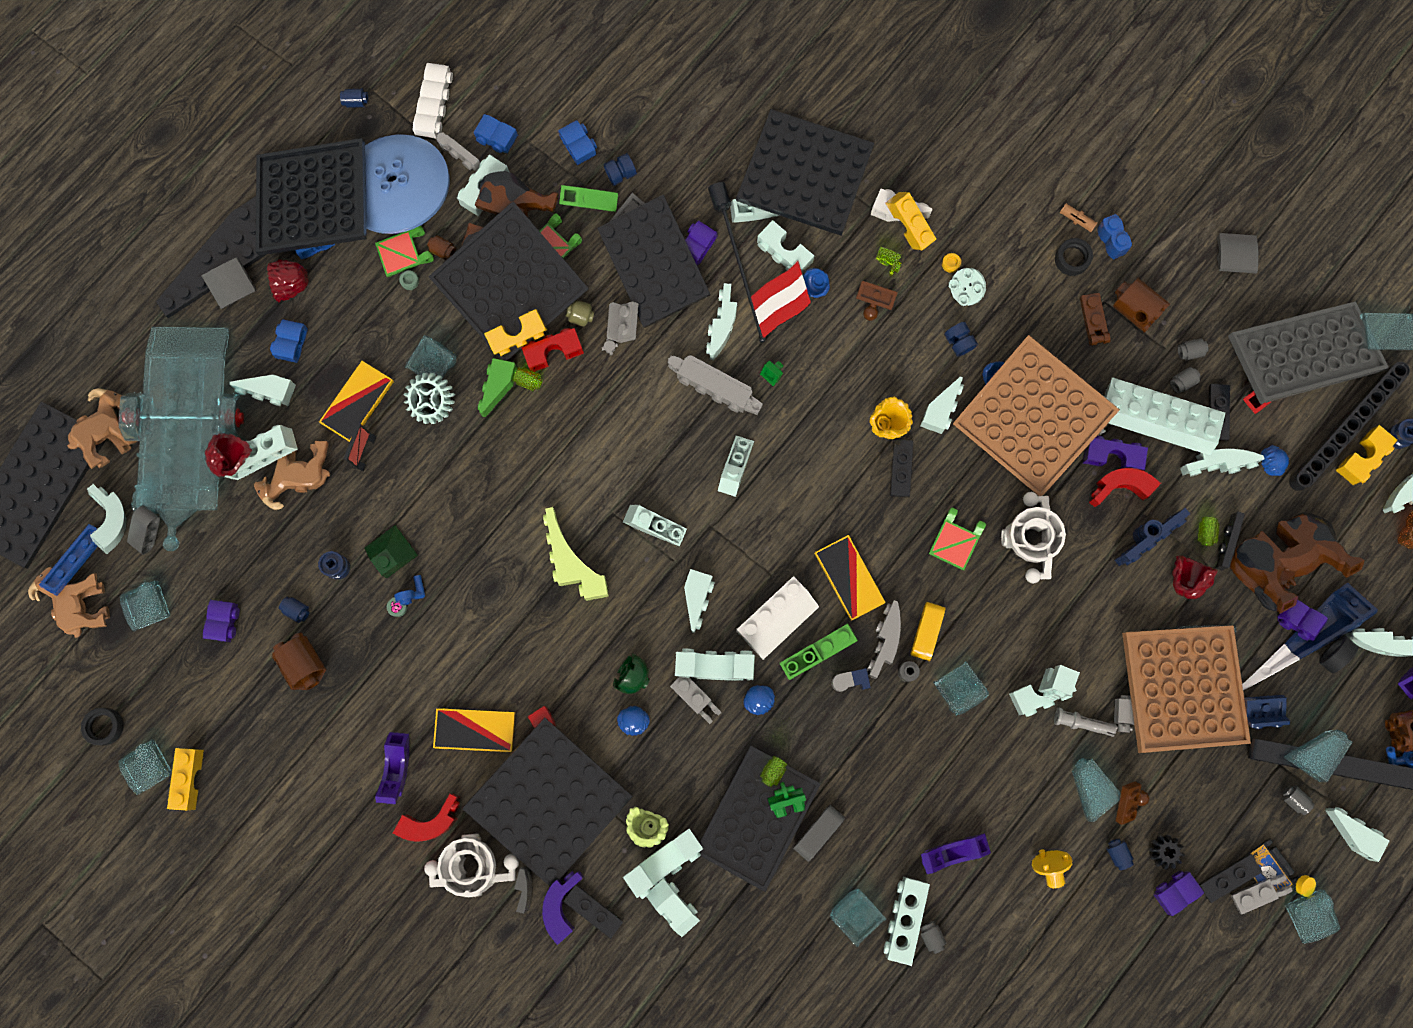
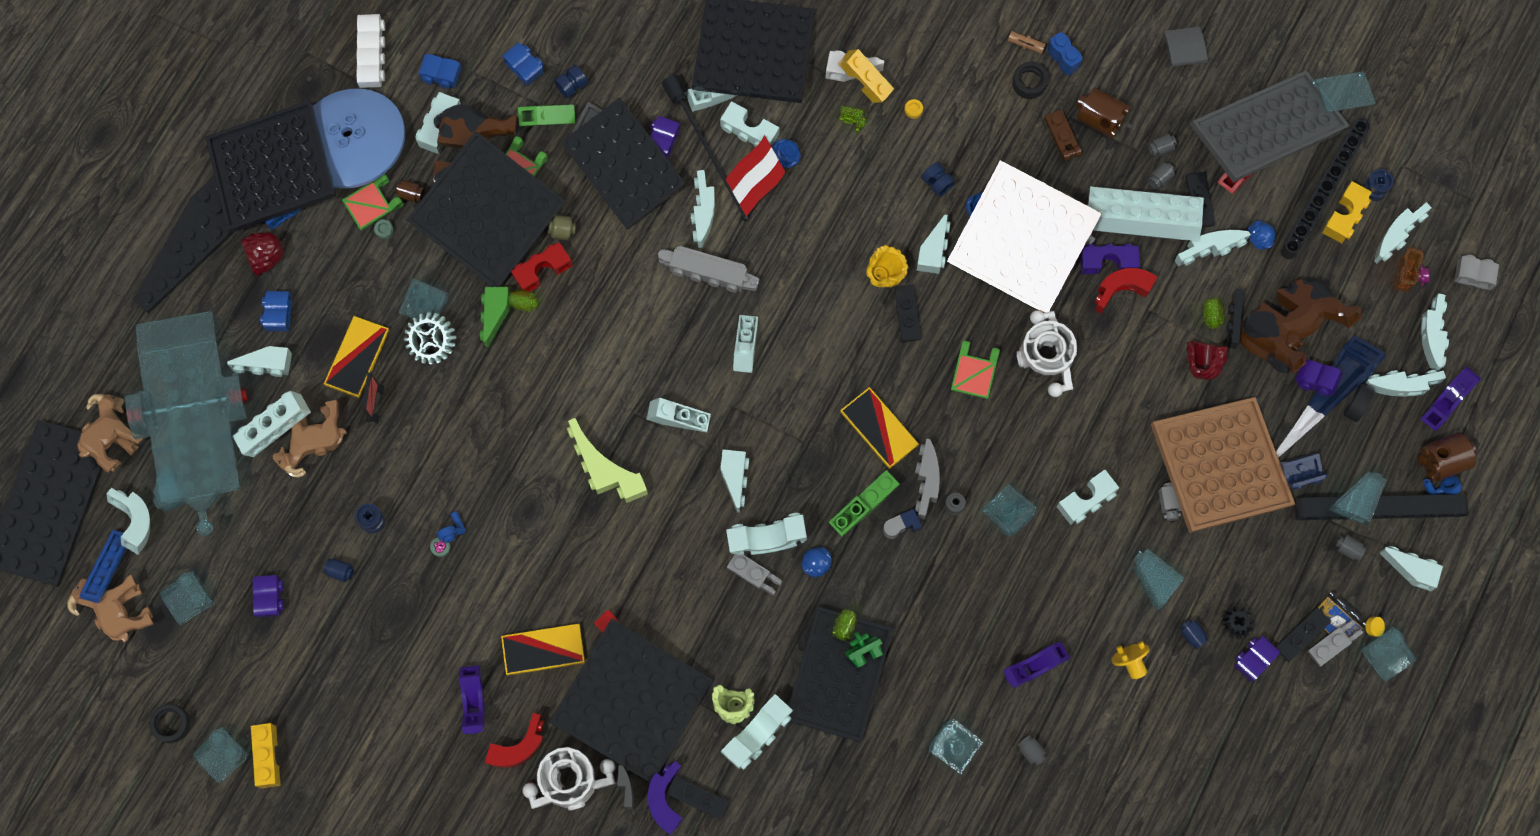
camera: 15 degrees left, 5 degrees down
dark grey beam [127,505,160,555] -> none
dark grey slope [201,257,257,309] -> none
dark red hair [205,433,252,477] -> none
reddish brown cylinder [271,633,326,690] -> none
dark blue brick [340,88,369,108] -> none
dark green slope [364,525,418,578] -> none
light grey hinge [436,132,480,172] -> none
yellow arch [484,309,547,356] -> none
light grey piece [602,339,618,355] -> none
light grey bracket [607,301,638,343] -> none
dark green cylinder [613,654,650,694] -> none
blue hair [617,706,650,736] -> none
light aqua brick [646,878,700,937] -> none
white slope [736,576,819,660] -> none
green tile [760,361,784,387] -> none
dark grey beam [793,804,846,862] -> none
reddish brown plate [856,281,898,321] -> none
light aqua brick [883,877,930,966] -> none
yellow beam [911,602,945,661] -> none
light aqua plate [949,268,986,306] -> none
light aqua arch [1038,665,1080,700] -> none
light grey pin [1054,707,1117,737] -> none
dark blue plate [1114,508,1190,566] -> none
reddish brown plate [1116,781,1149,825] -> none

